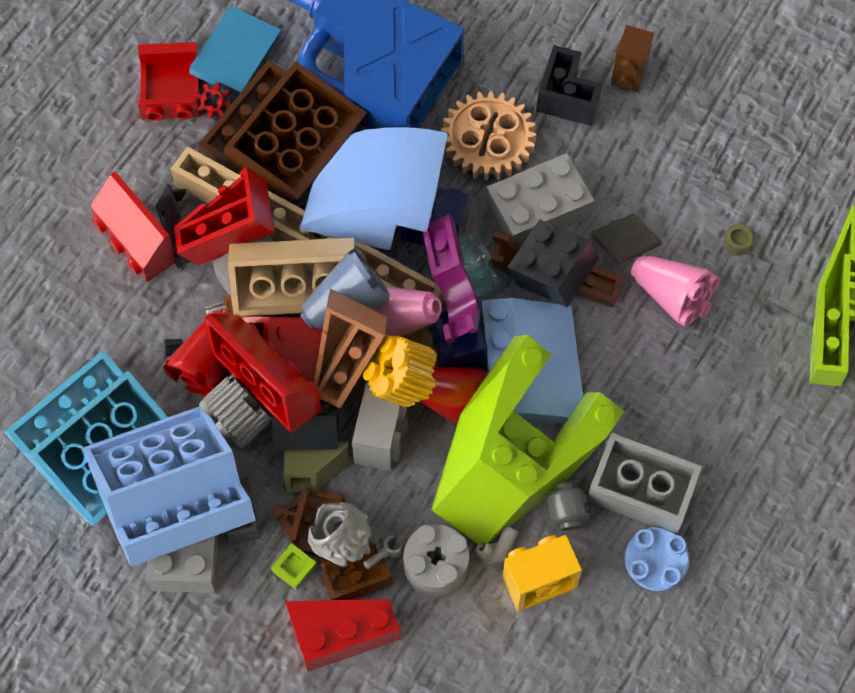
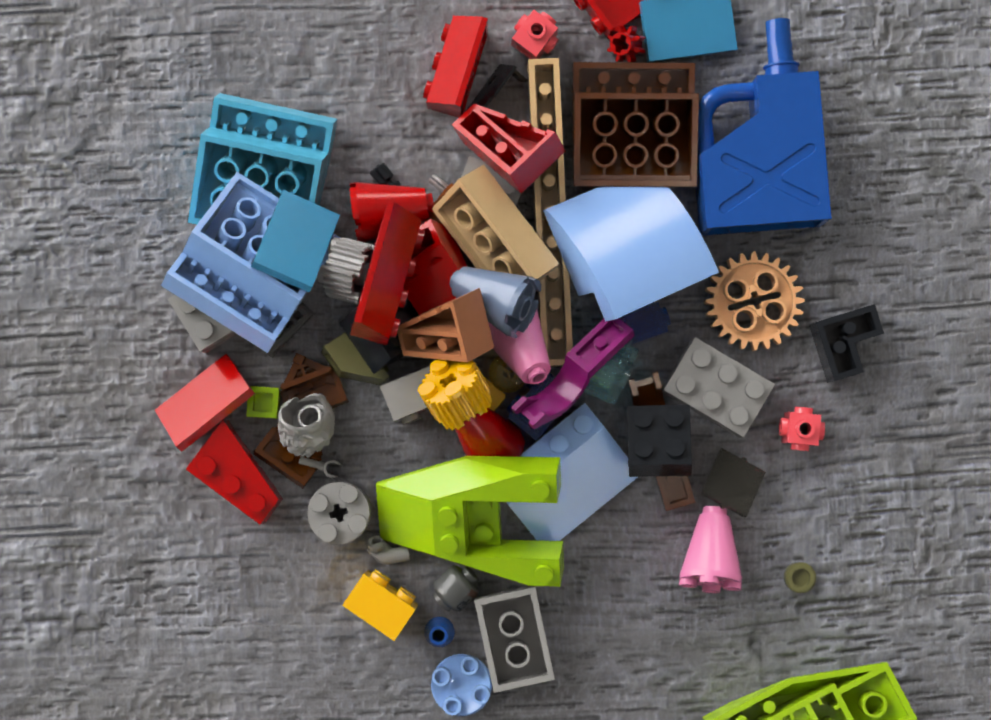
camera: 55 degrees right, 20 degrees up
reddish brown piece [611,25,654,92] -> none
none -> tile [155,353,255,452]
none -> dark azure tile [251,189,340,292]
none -> blue cone [424,616,455,647]
none -> coral brick [511,10,559,59]
none -> coral brick [779,407,825,451]

